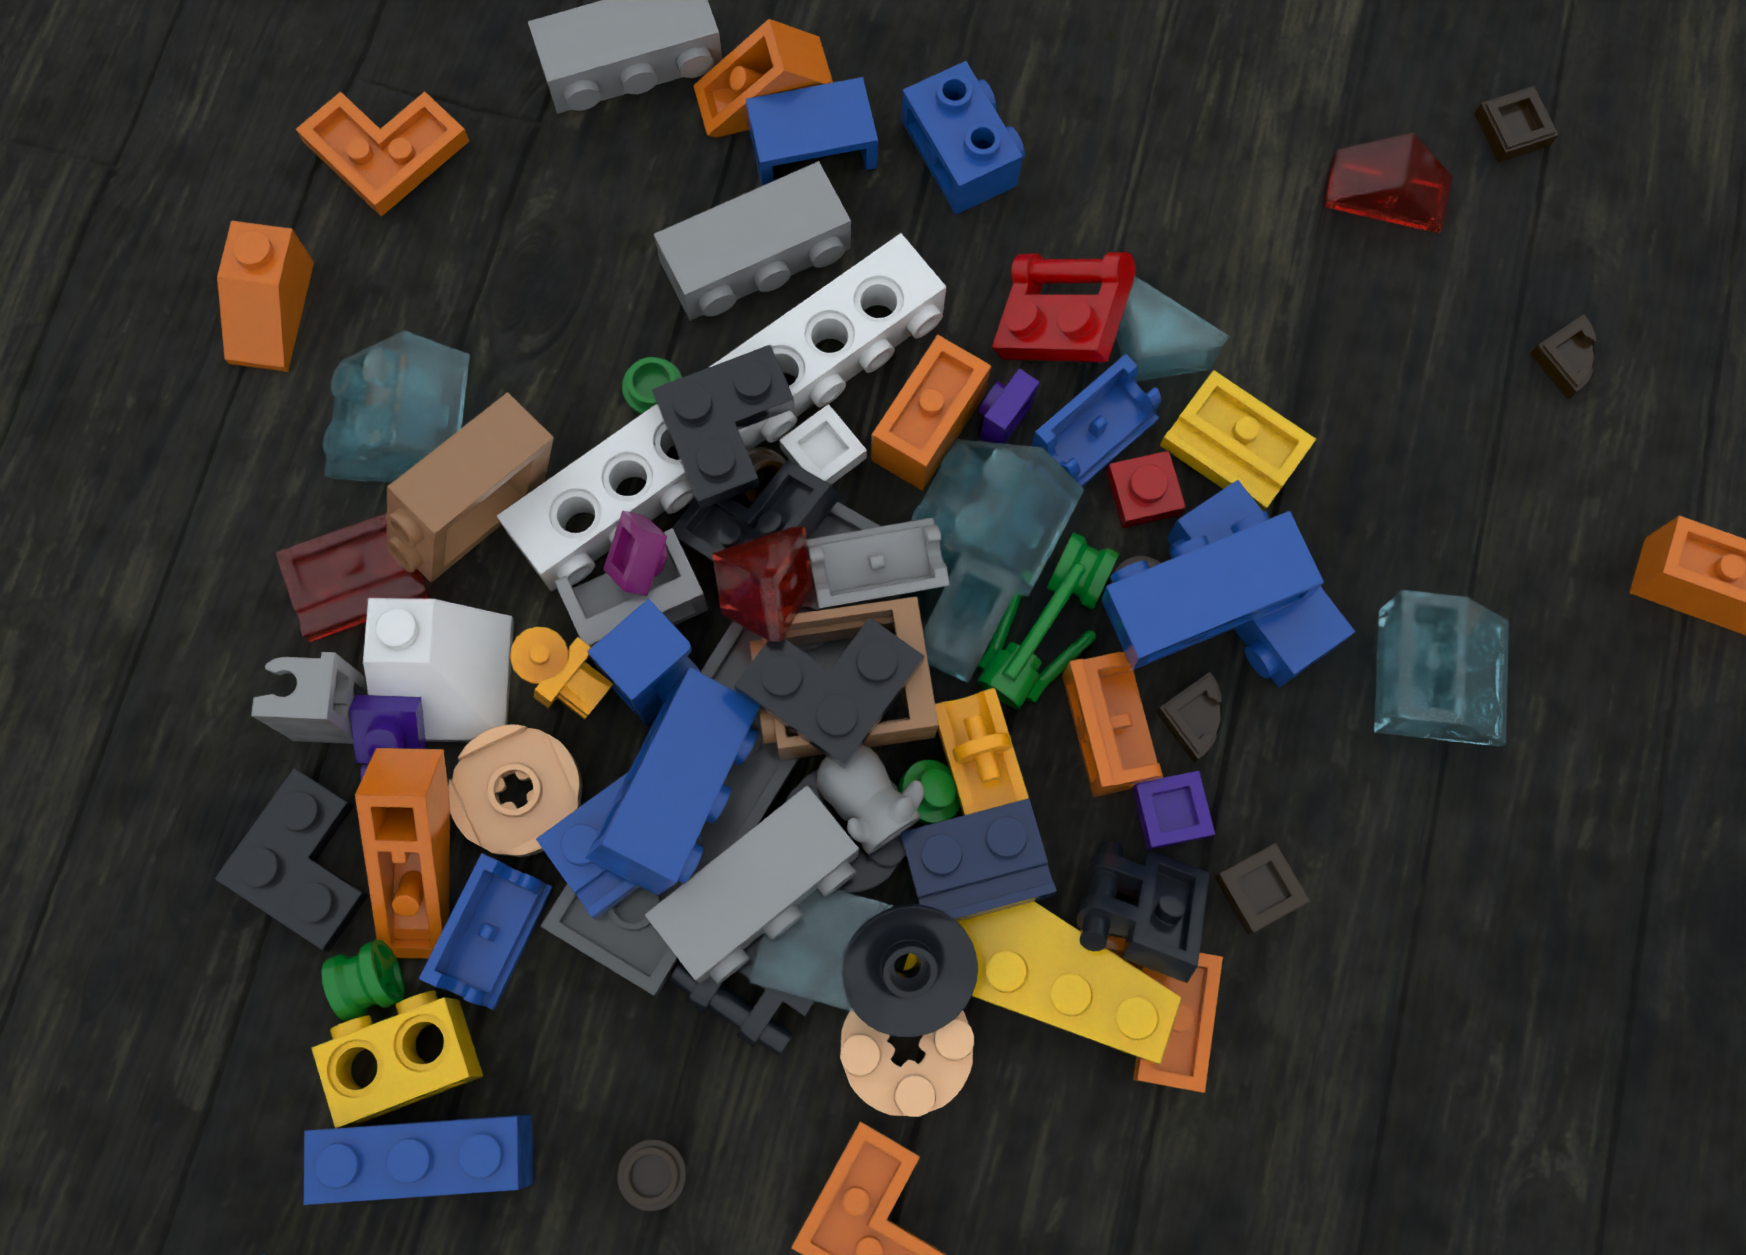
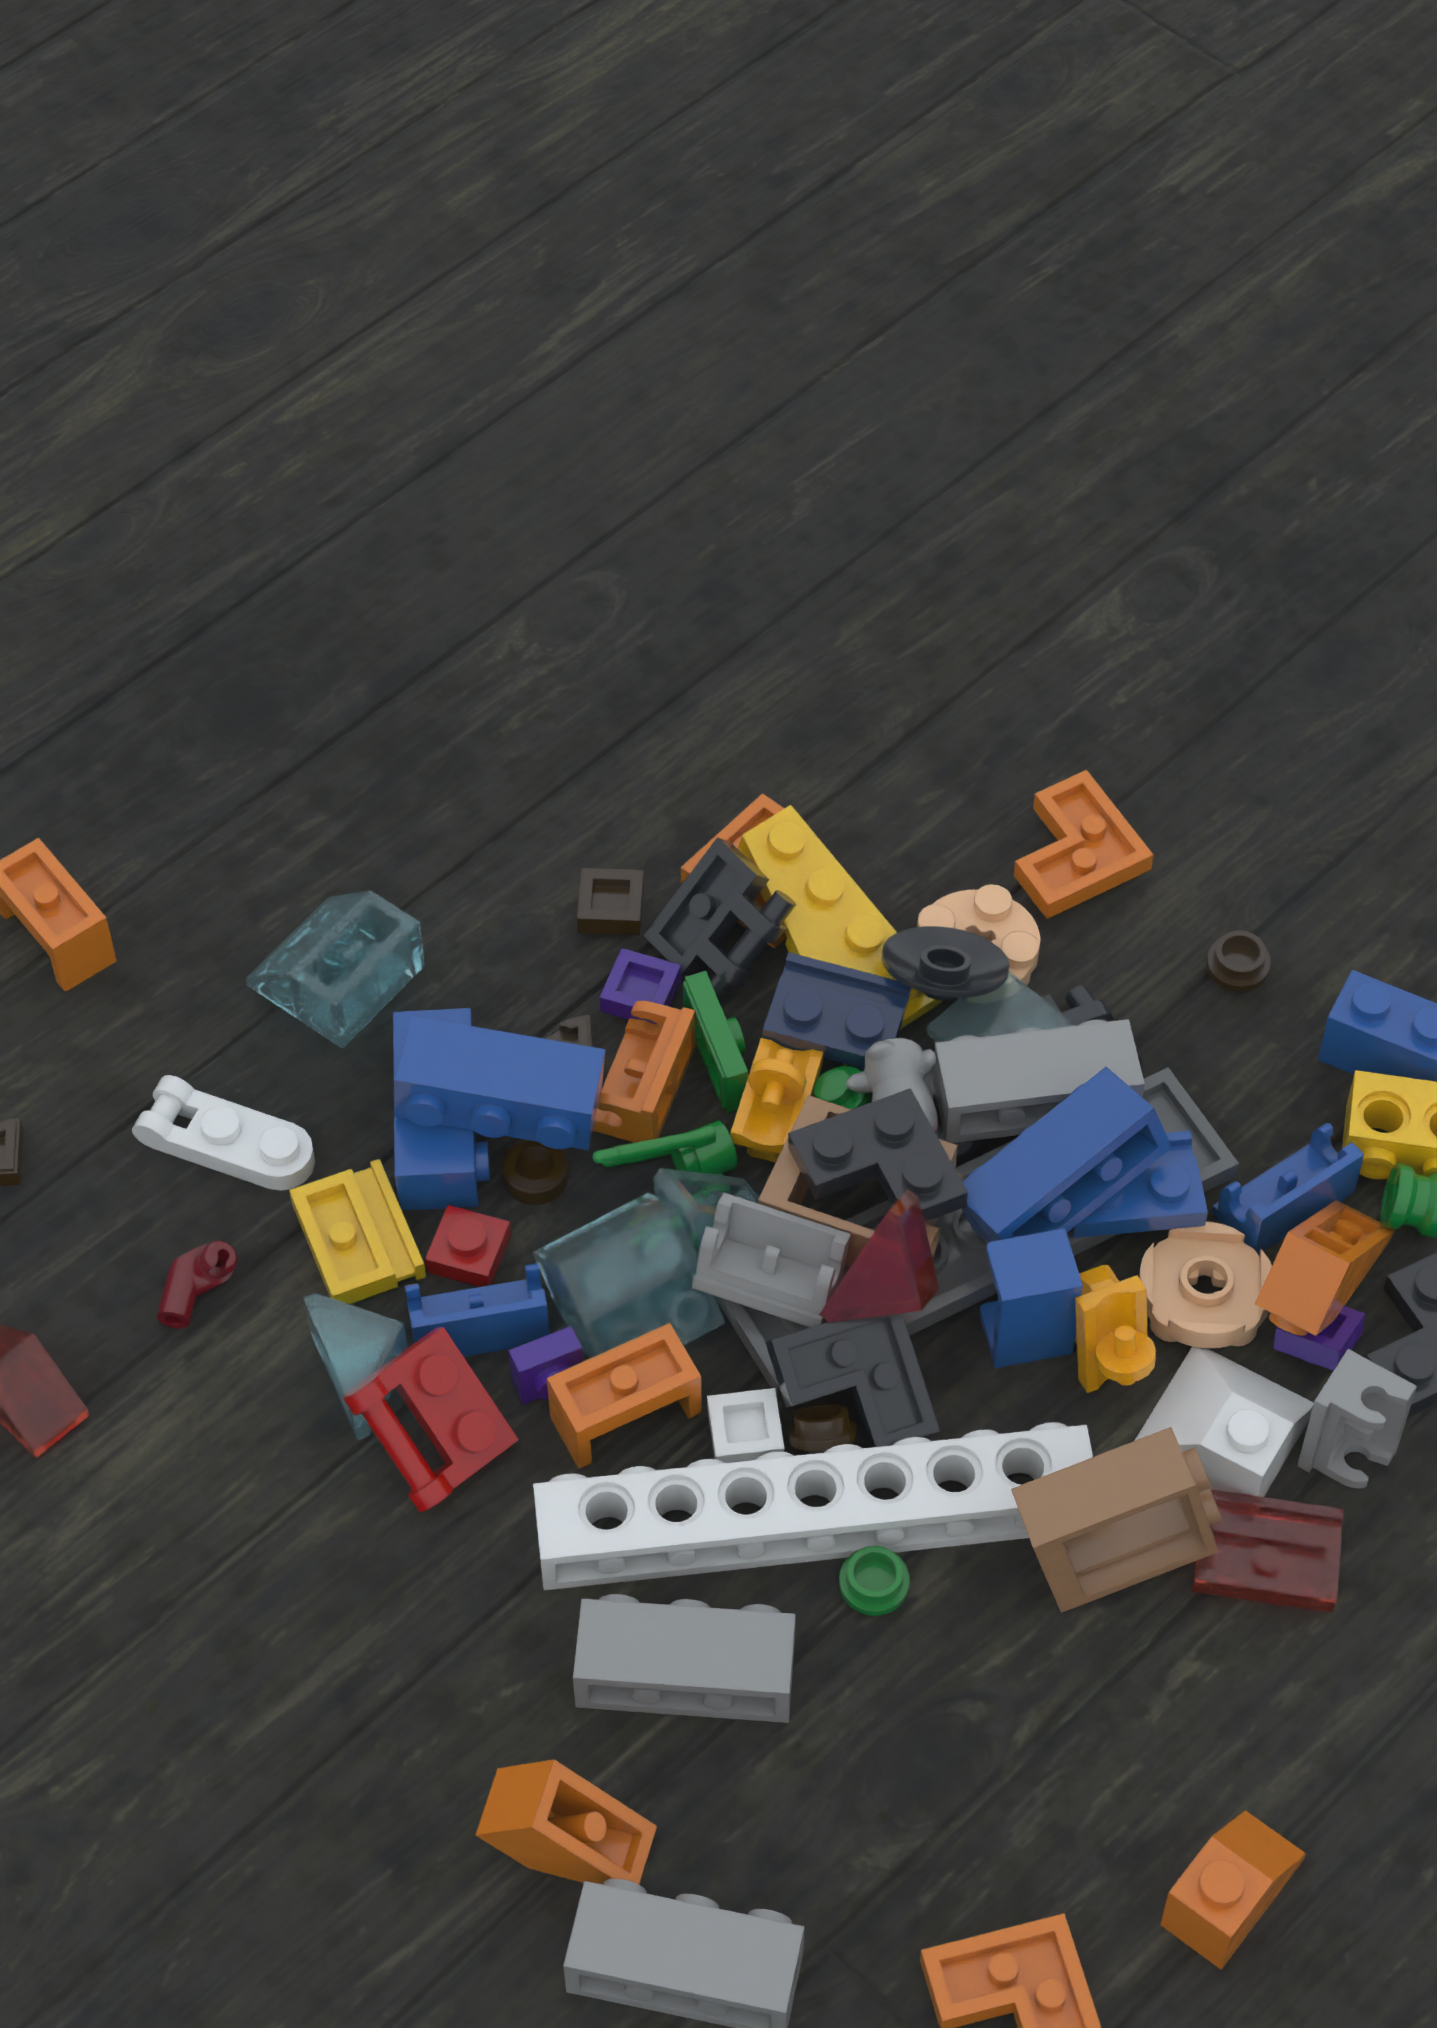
camera: 145 degrees left, 20 degrees down
clear light blue slope [323,330,470,482] -> none
dark purple plate [349,695,427,763] -> none
light grey panel [555,528,708,661] -> none
magenta plate [603,510,667,596] -> none
black plate [652,345,795,509] -> none
blue panel [746,77,878,186] -> none
blue brick [901,61,1025,215] -> none
green wheel [1047,532,1119,610] -> none
none -> white plate [132,1075,315,1191]
none -> dark red arm [156,1240,238,1329]
none -> green plate [683,971,748,1113]

